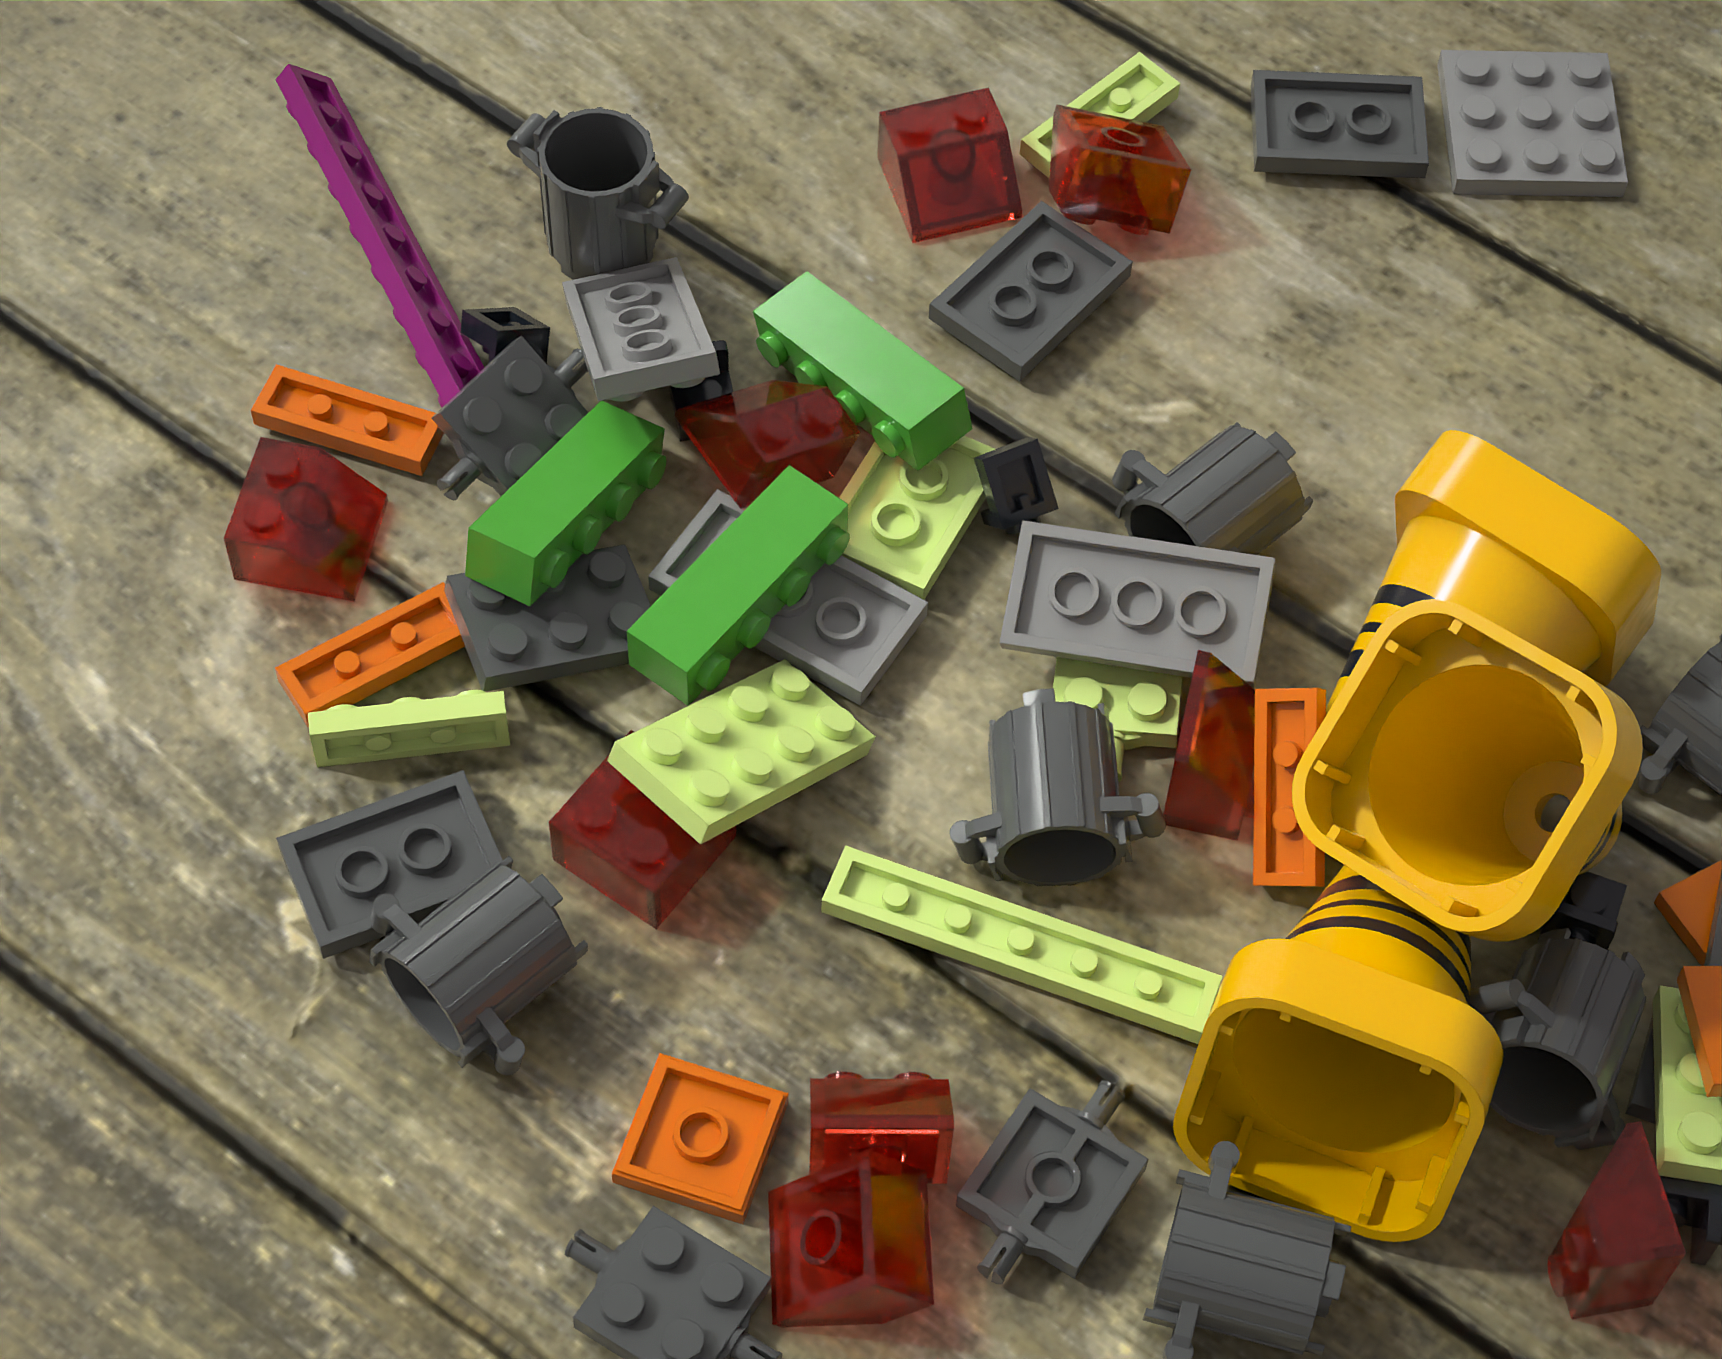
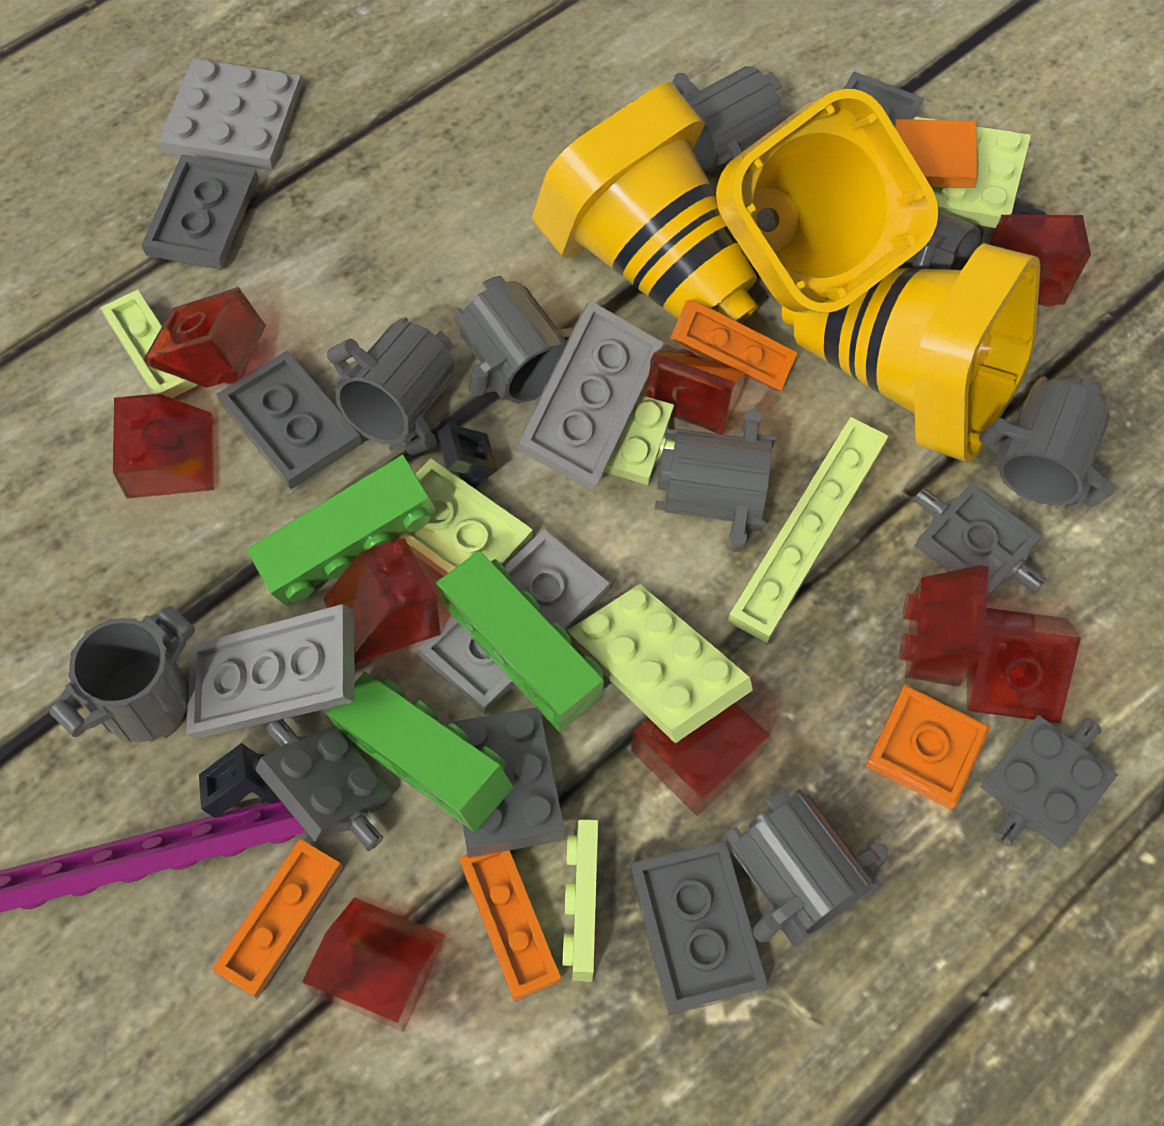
camera: 80 degrees left, 5 degrees up
none -> dark grey container [327,317,454,456]

